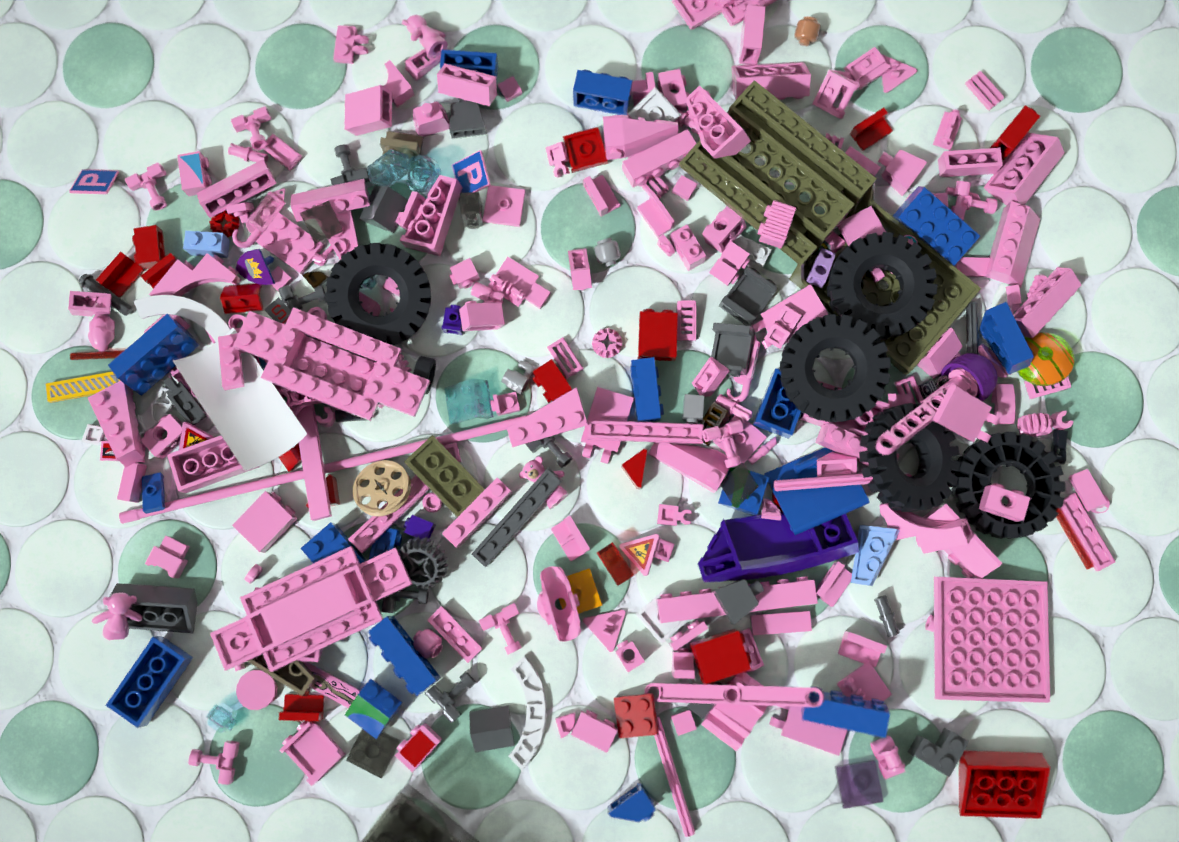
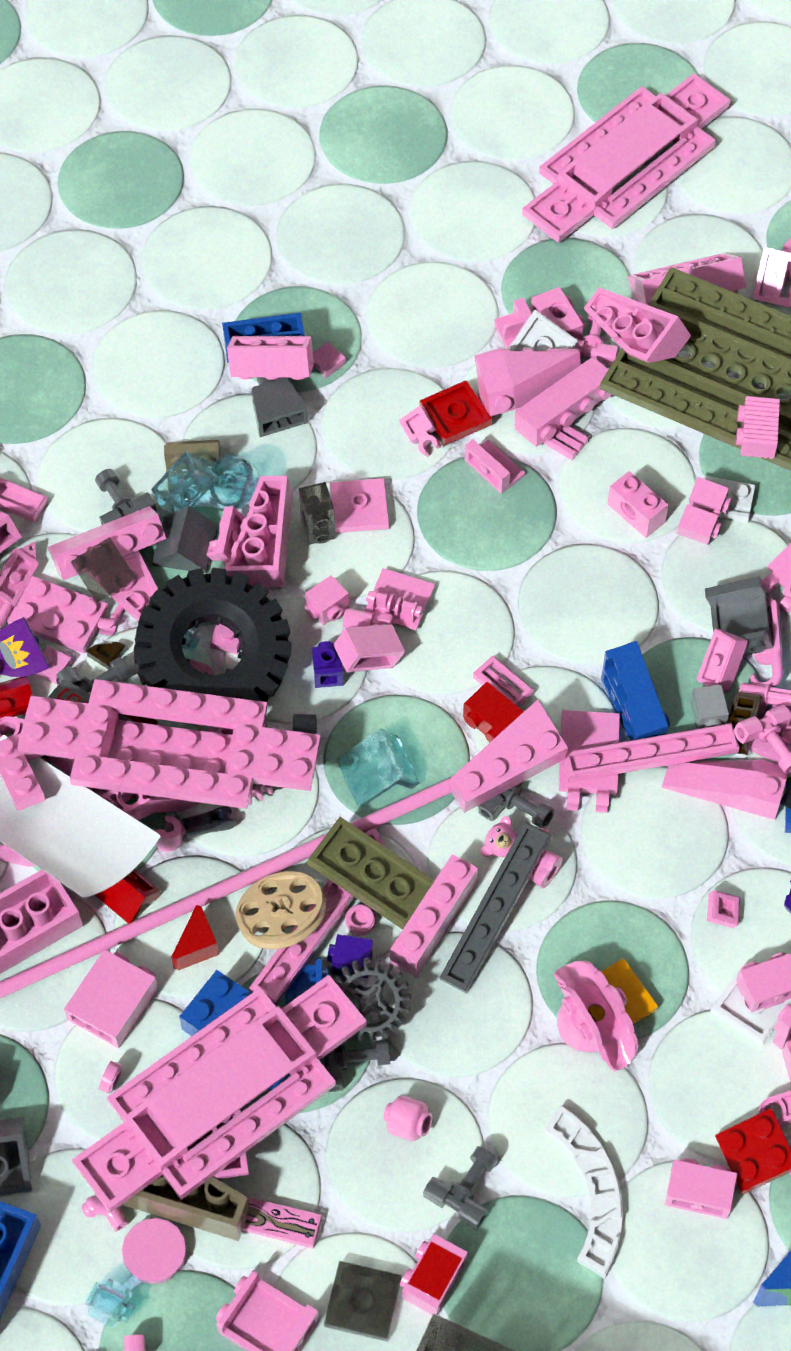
camera: 15 degrees left, 20 degrees down
red panel [279,694,325,721] -> none
bright pink tile [296,394,332,521] -> none
bright pink hinge [333,25,369,64] -> none
bright pink brick [344,85,392,136] -> none
blue slope [345,678,402,739] -> none
blue brick [368,616,441,696] -> none
bright pink arch [383,60,414,108] -> none
bright pink piece [402,15,448,57] -> none
bright pink slope [405,48,441,81] -> none
bright pink torso [413,101,450,137] -> none
bright pink plate [427,606,483,663] -> none
blue piece [452,150,491,199] -> none
dark grey slope [469,705,515,752] -> none
bright pink bar [478,603,522,655] -> none
bright pink bracket [490,392,520,416] -> none
light grey piece [501,360,535,394] -> none
bright pink tile [524,283,551,309] -> none
bright pink panel [551,516,590,561] -> none
bright pink tile [555,712,575,738] -> none
bright pink arch [568,248,592,290] -> none
blue brick [573,69,632,115] -> none
bright pink piece [583,610,625,652] -> none
bright pink gear [592,328,622,358] -> none
light grey head [594,238,621,267] -> none
clear red slope [597,542,634,586] -> none
bright pink brick [615,639,645,672] -> none
piece [619,534,660,576] -> none
red slope [621,449,647,489] -> none
bright pink panel [637,192,675,238] -> none
red brick [638,309,678,361] -> none
bright pink tile [657,234,675,257] -> none
bright pink plate [657,504,692,526] -> none
bright pink tile [672,175,697,201] -> none
bright pink slope [677,301,696,341] -> none
bright pink brick [702,206,747,253] -> none
dark grey panel [719,267,778,326] -> none
bright pink brick [739,4,765,65] -> none
nougat head [794,16,821,46] -> none

